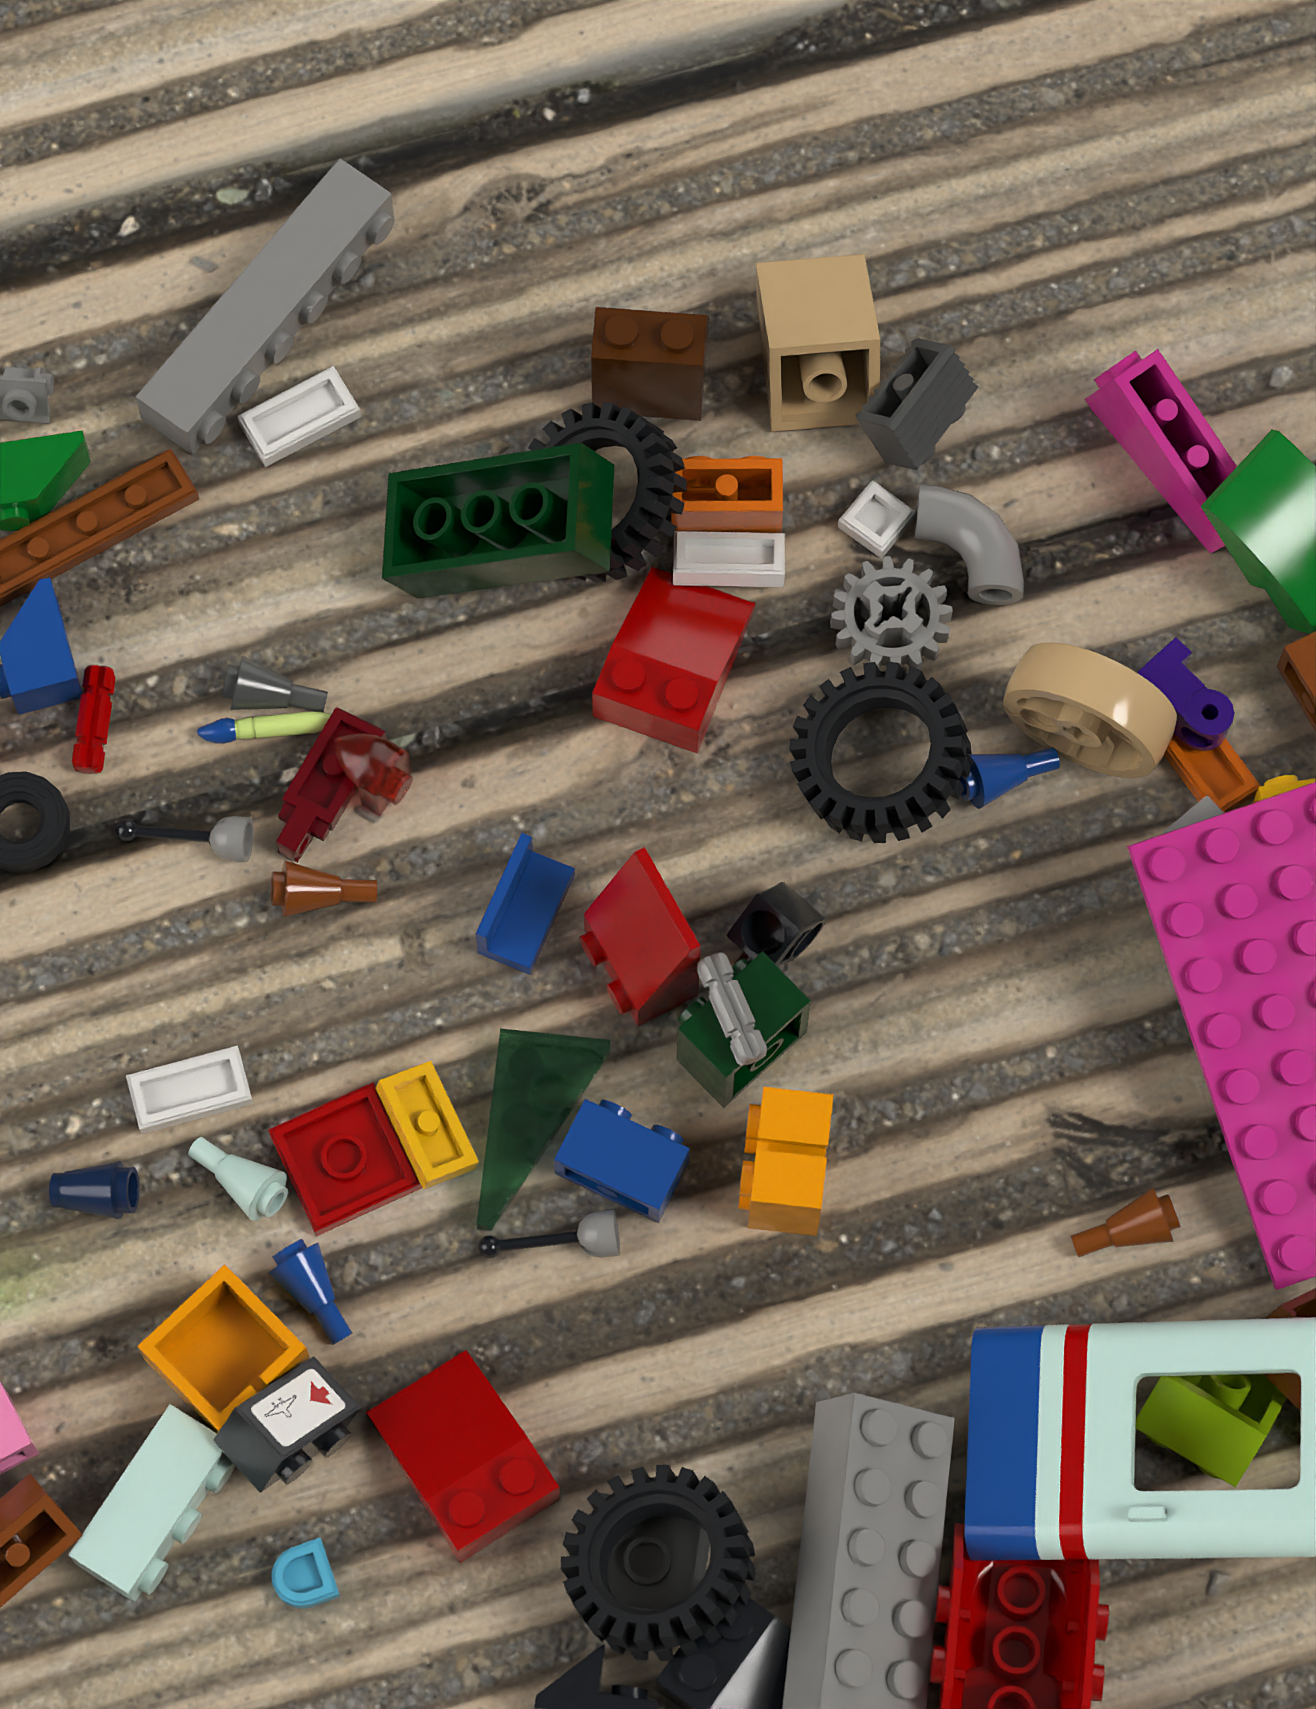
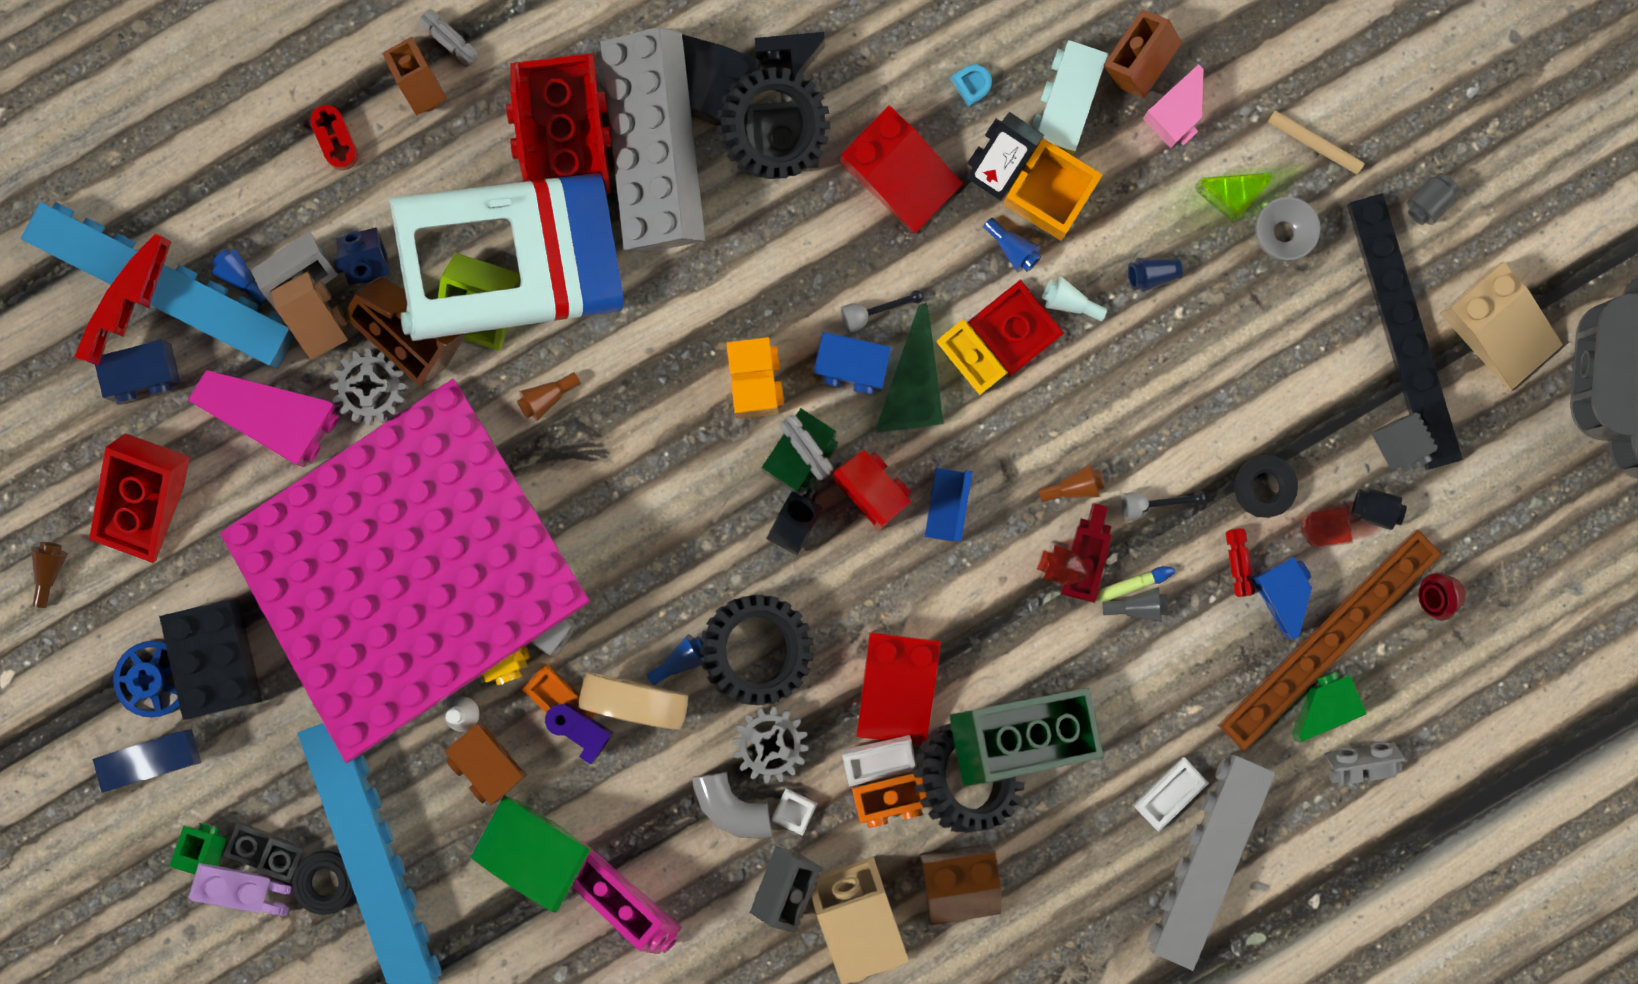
camera: 165 degrees right, 15 degrees up
white tile [126,1045,253,1134] -> none

